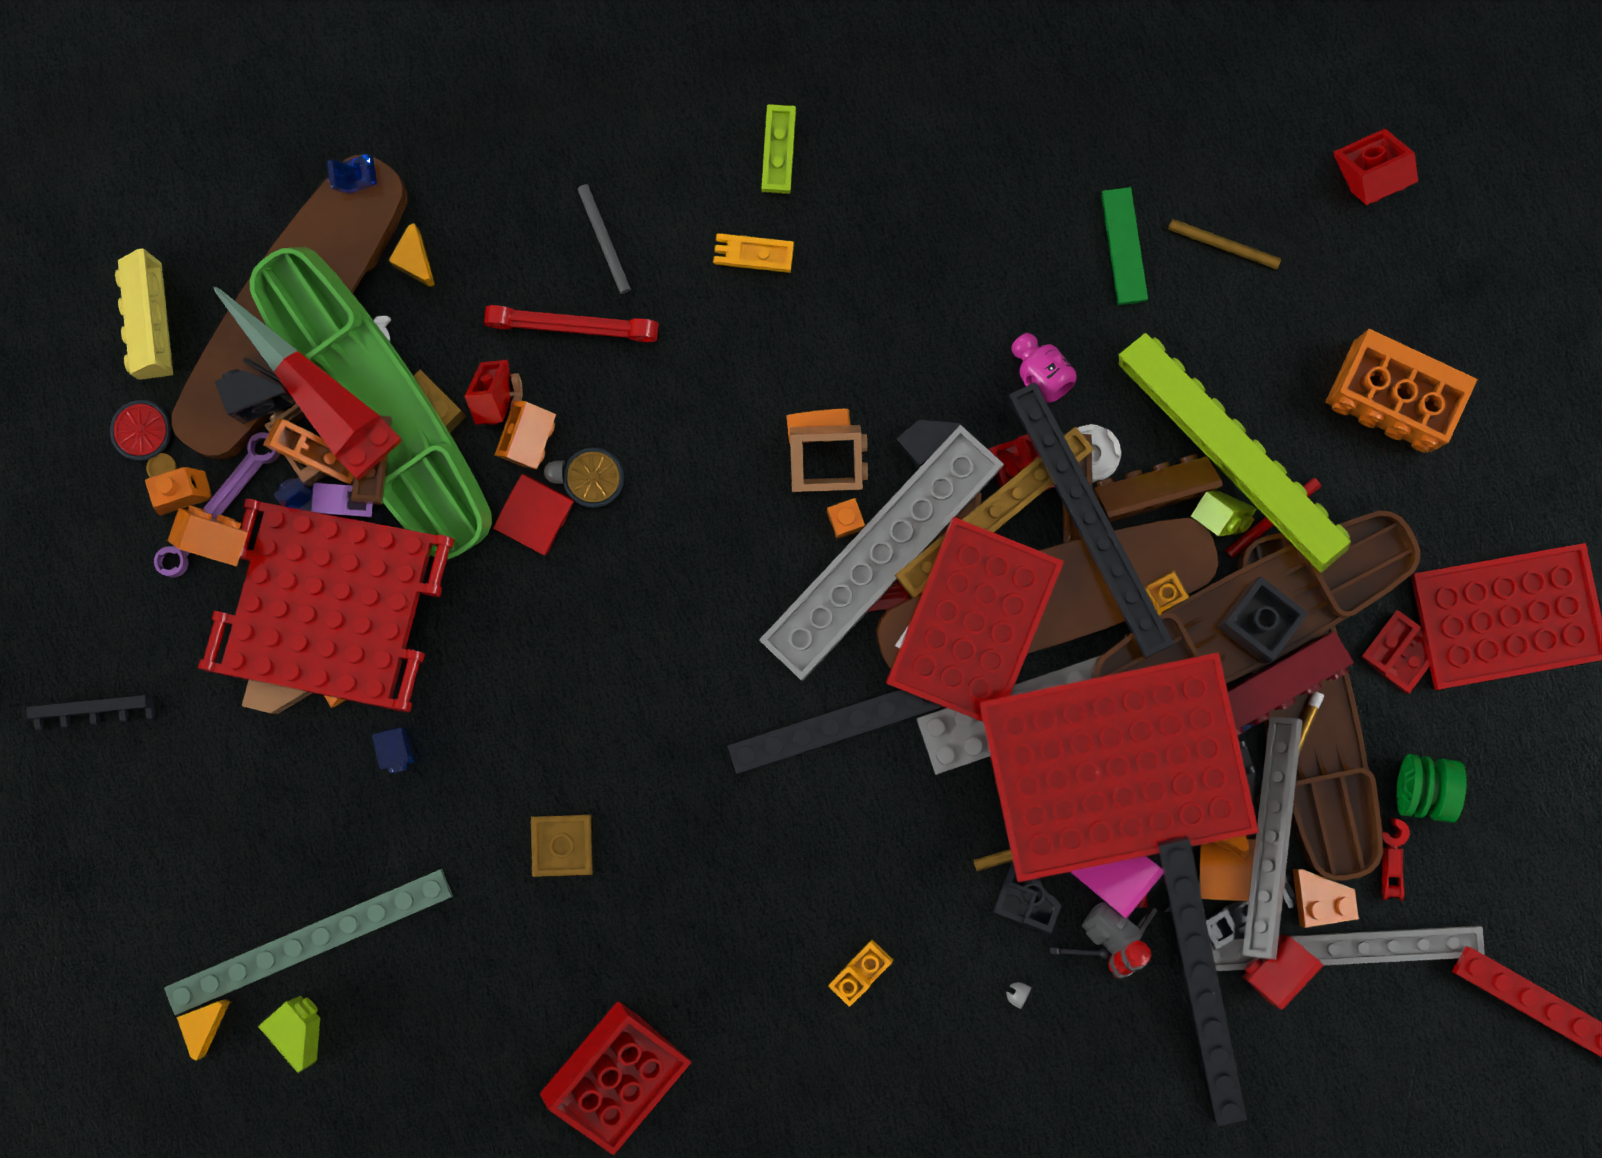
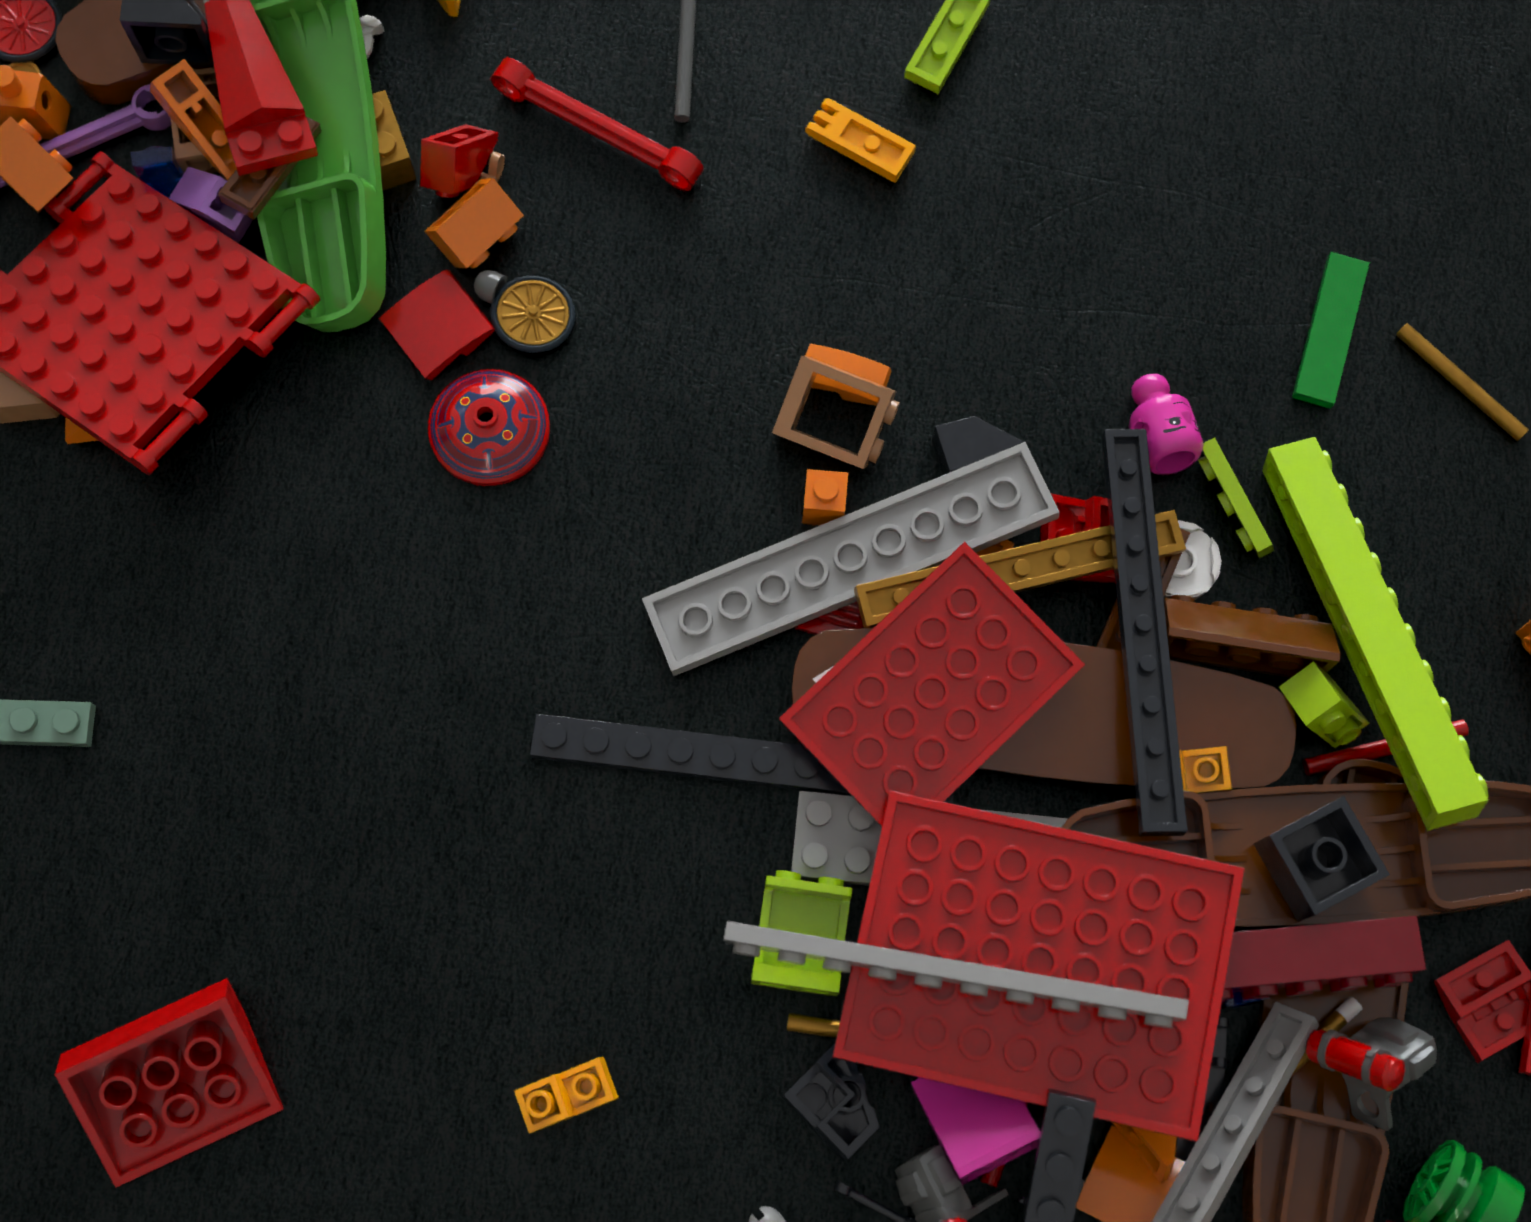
camera: 20 degrees right, 10 degrees down
clear blue brick [372,728,414,774] -> none
pearl gold tile [531,815,593,877] -> none
none -> dish [428,369,550,486]
none -> light grey plate [724,921,1188,1028]
none -> lime panel [751,870,853,997]
none -> lime plate [1198,437,1274,559]
none -> dark grey piece [1306,1017,1437,1131]

